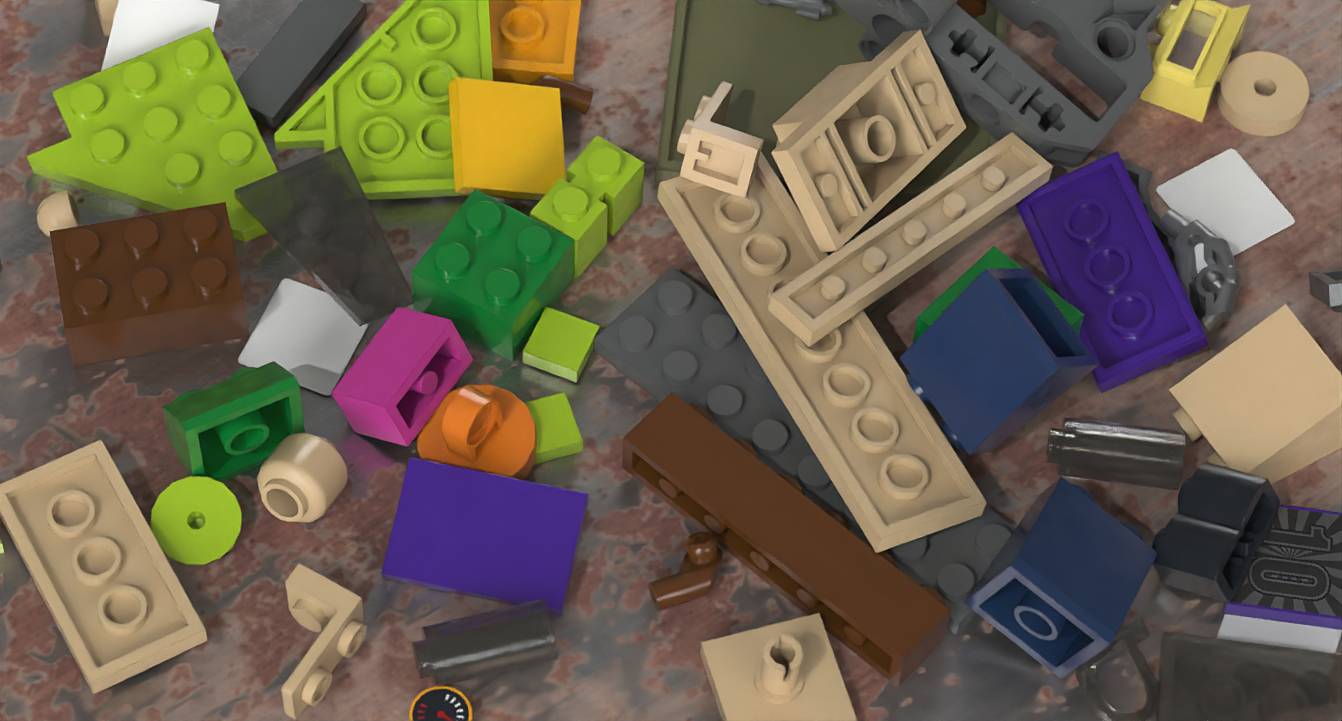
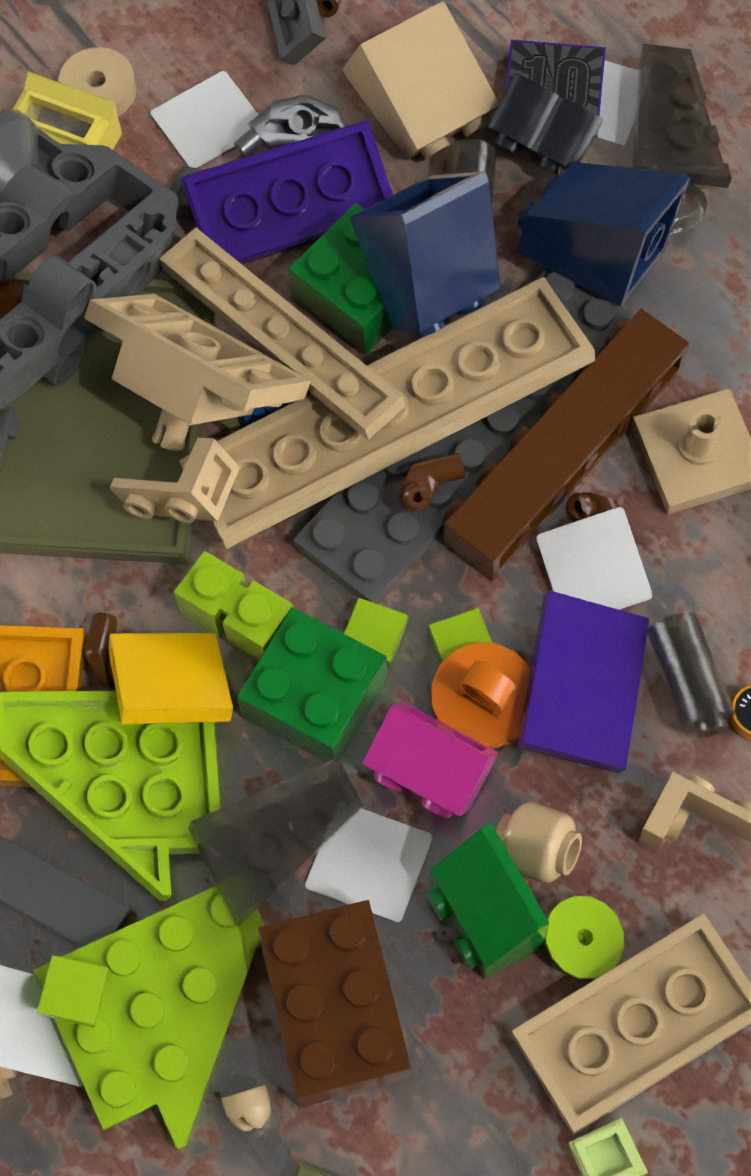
camera: 85 degrees left, 10 degrees up
none -> lime tile [37,955,109,1028]
none -> reddish brown arm [399,453,465,512]
none -> white sticker [537,507,653,610]

